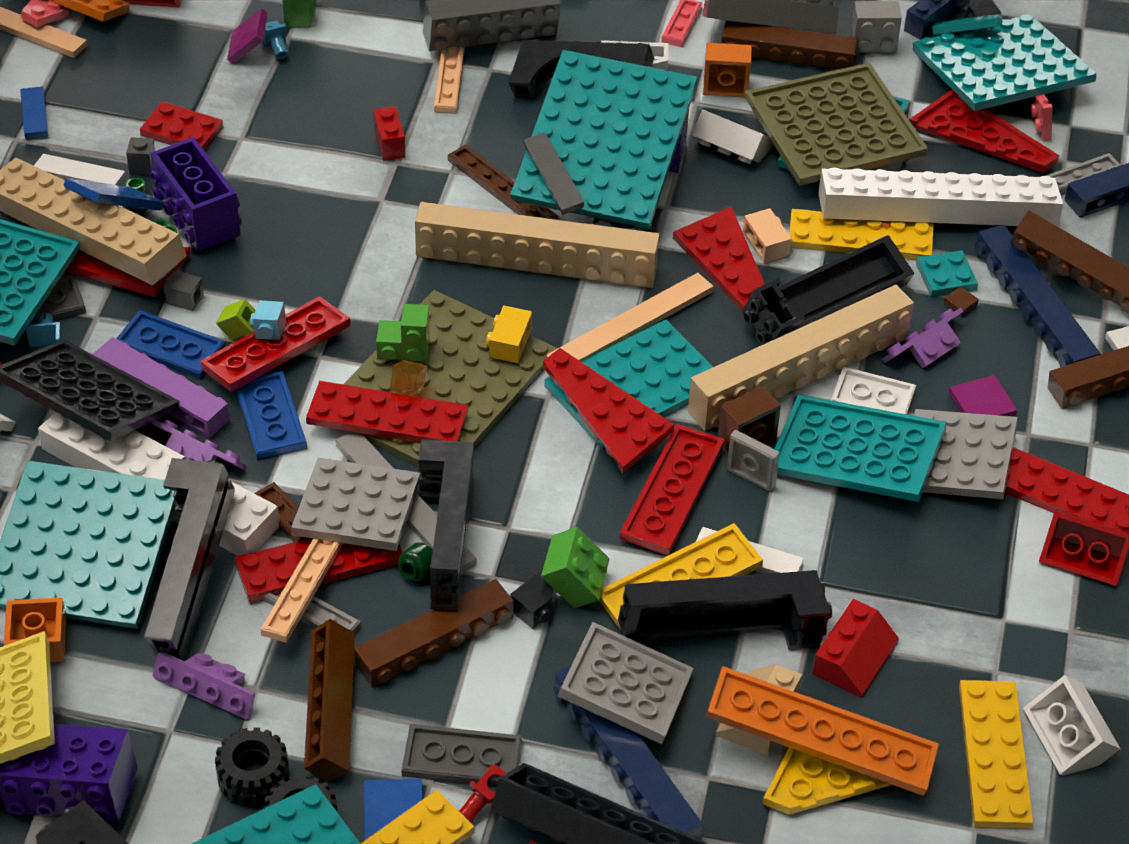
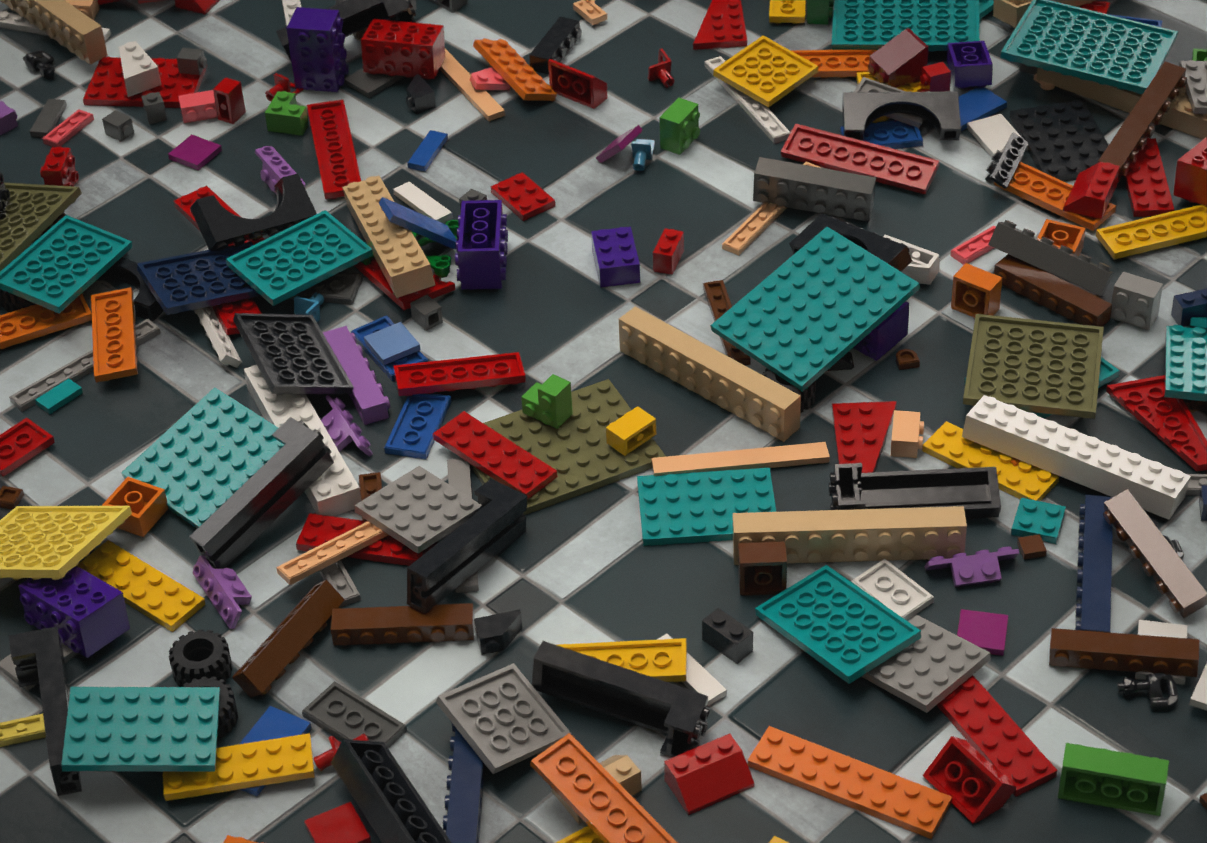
camera: 35 degrees right, 5 degrees down
lime brick [216,299,256,340] -> none
medium azure brick [250,300,286,340] -> none
clear orange brick [389,360,427,396] -> none
dark grey tile [523,132,584,215] -> none
bright green brick [541,527,610,609] -> none
red wing [543,348,674,473] -> none
red plate [620,424,725,555] -> none
white slope [692,109,774,164] -> none
light grey plate [727,430,780,492] -> none
none -> yellow plate [77,540,206,632]
none -> medium blue tile [364,322,421,365]
none -> dark purple brick [591,227,640,288]
none -> black brick [702,608,753,664]
none -> orange plate [747,726,952,839]
none -> reddish brown tile [896,349,920,370]

